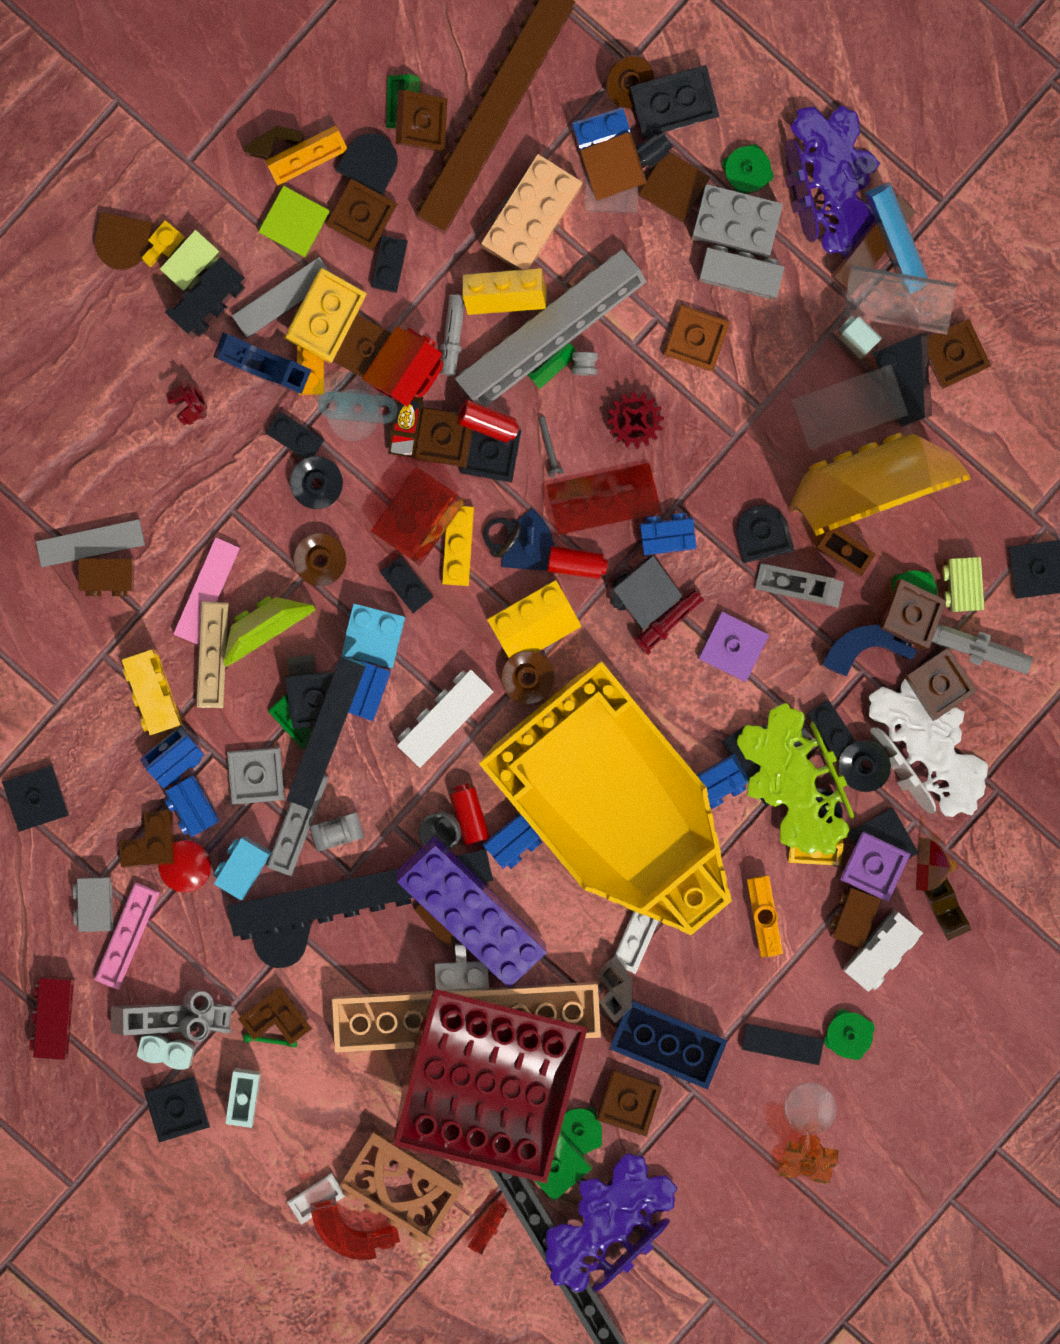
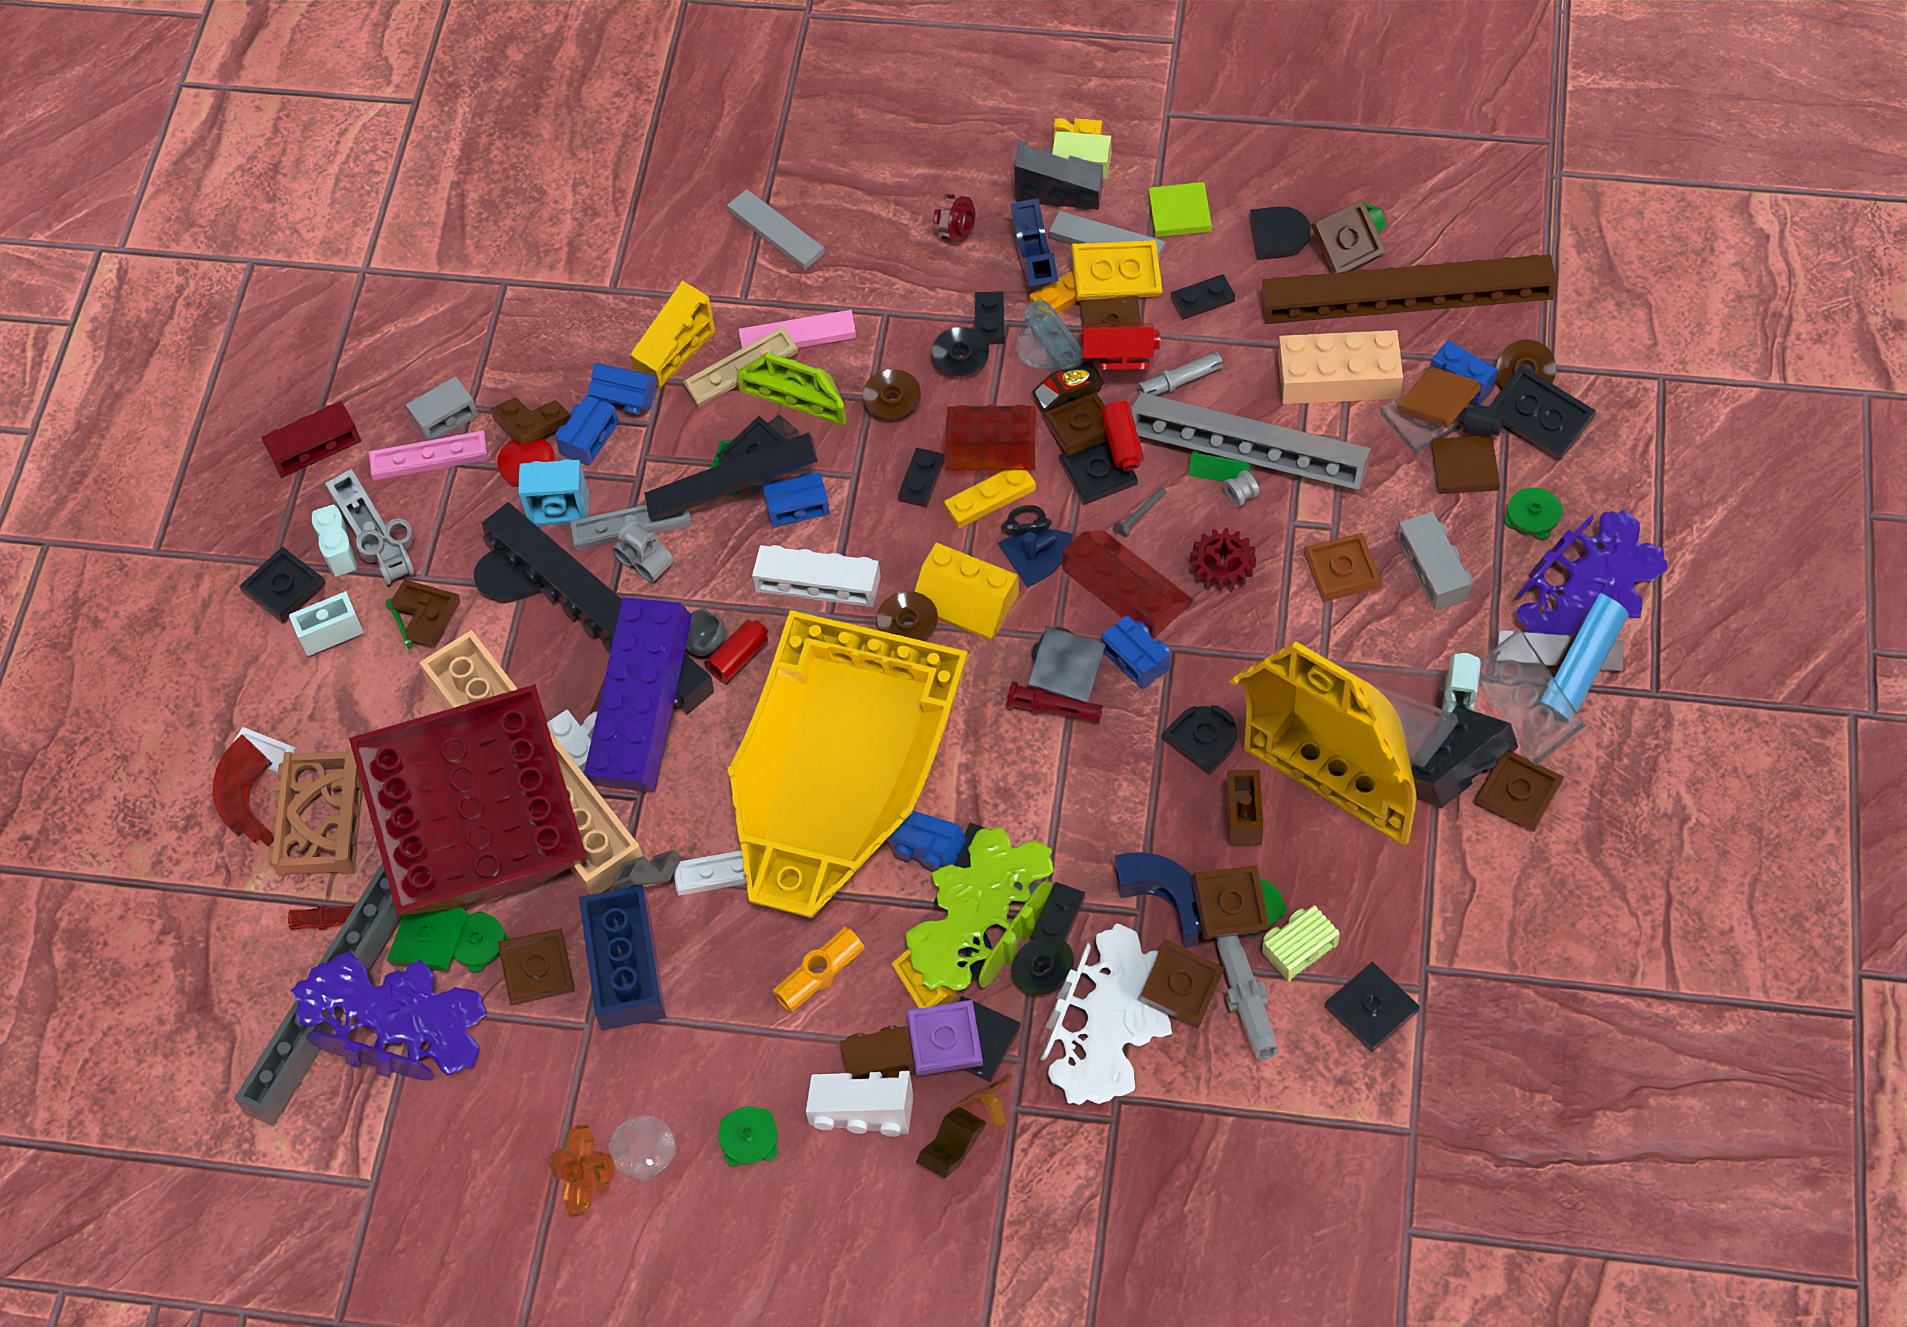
camera: 60 degrees right, 30 degrees down
black plate [2,765,70,832] -> none
reddish brown brick [78,559,135,597] -> none
reddish brown tile [95,212,153,271] -> none
light grey tile [227,747,285,804] -> none
dark brown slope [244,126,304,160] -> none
light orange plate [265,125,347,186] -> none
reddish brown plate [326,179,398,251] -> none
medium azure slope [342,604,406,668] -> none
yellow brick [463,268,546,315] -> none
blue brick [483,813,542,869] -> none
red brick [547,546,608,579] -> none
light grey brick [691,184,783,258] -> none
medium lavender plate [698,612,769,682] -> none
black tile [741,1023,824,1065] -> none
light grey slope [755,563,844,608] -> none

